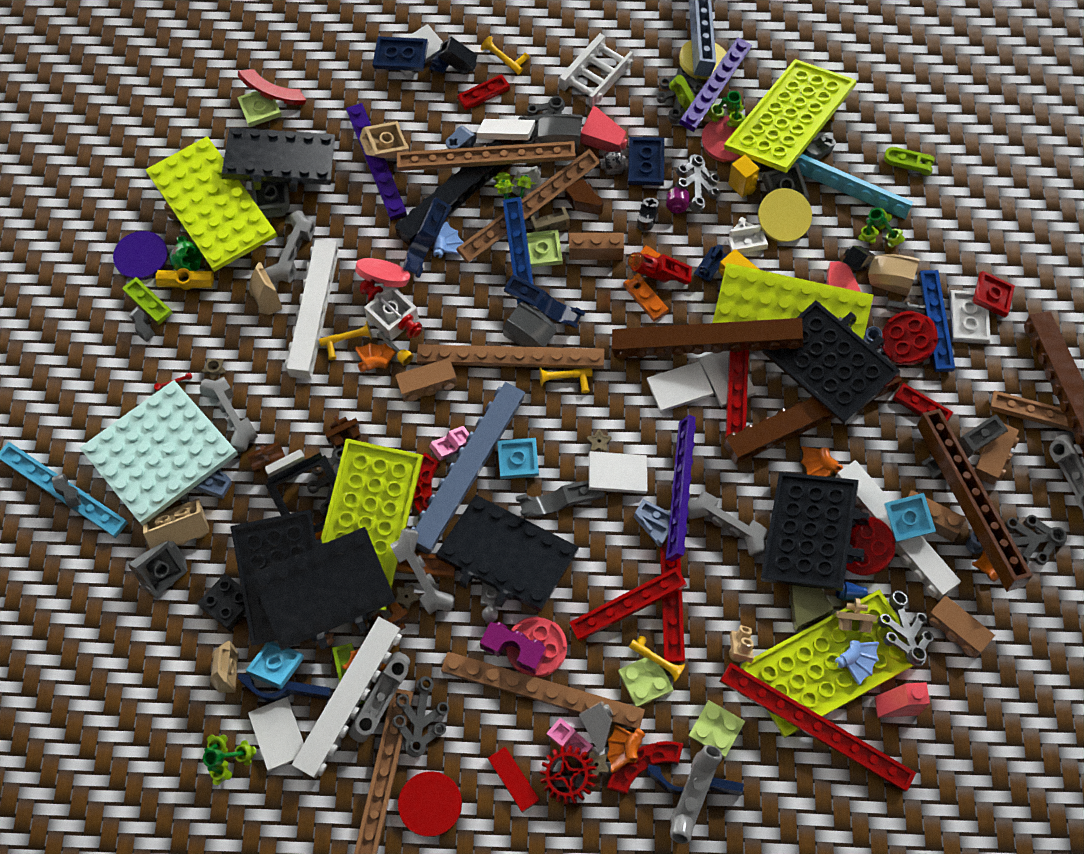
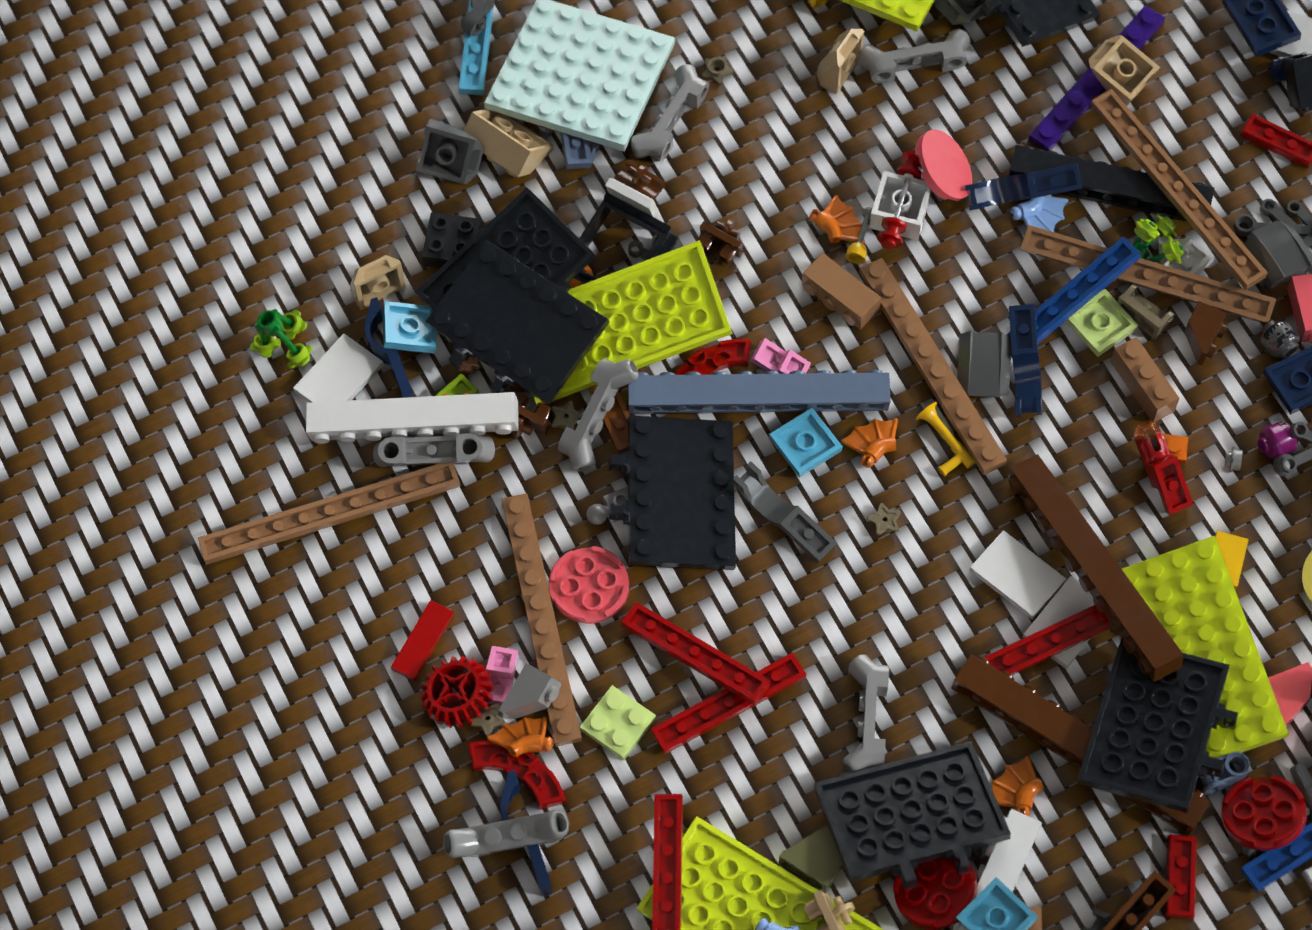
camera: 60 degrees right, 0 degrees up
red hinge [154,373,192,391] -> none
white brick [285,240,339,379] -> none
yellow piece [319,321,372,360] -> none
dark grey plant [392,676,449,758] -> none
red tile [398,771,462,837] -> none
sand blue piece [446,125,477,149] -> none
white tile [477,119,535,140] -> none
magenta arch [480,622,546,675] -> none
white tile [589,451,648,494] -> none
orange plate [623,273,669,322] -> none
yellow piece [629,636,685,682] -> none
sand blue wing [634,499,670,547] -> none
black piece [637,198,659,231] -> none
dark purple plate [666,415,696,562] -> none
yellowish green plate [688,700,745,759] -> none
dark blue hinge [694,244,728,282] -> none
white slope [728,217,768,254] -> none
tan hips [729,625,754,663] -> none
blue cone [836,581,868,601] -> none
none -> orange arm [840,418,898,468]
none -> light grey plate [1224,446,1243,472]

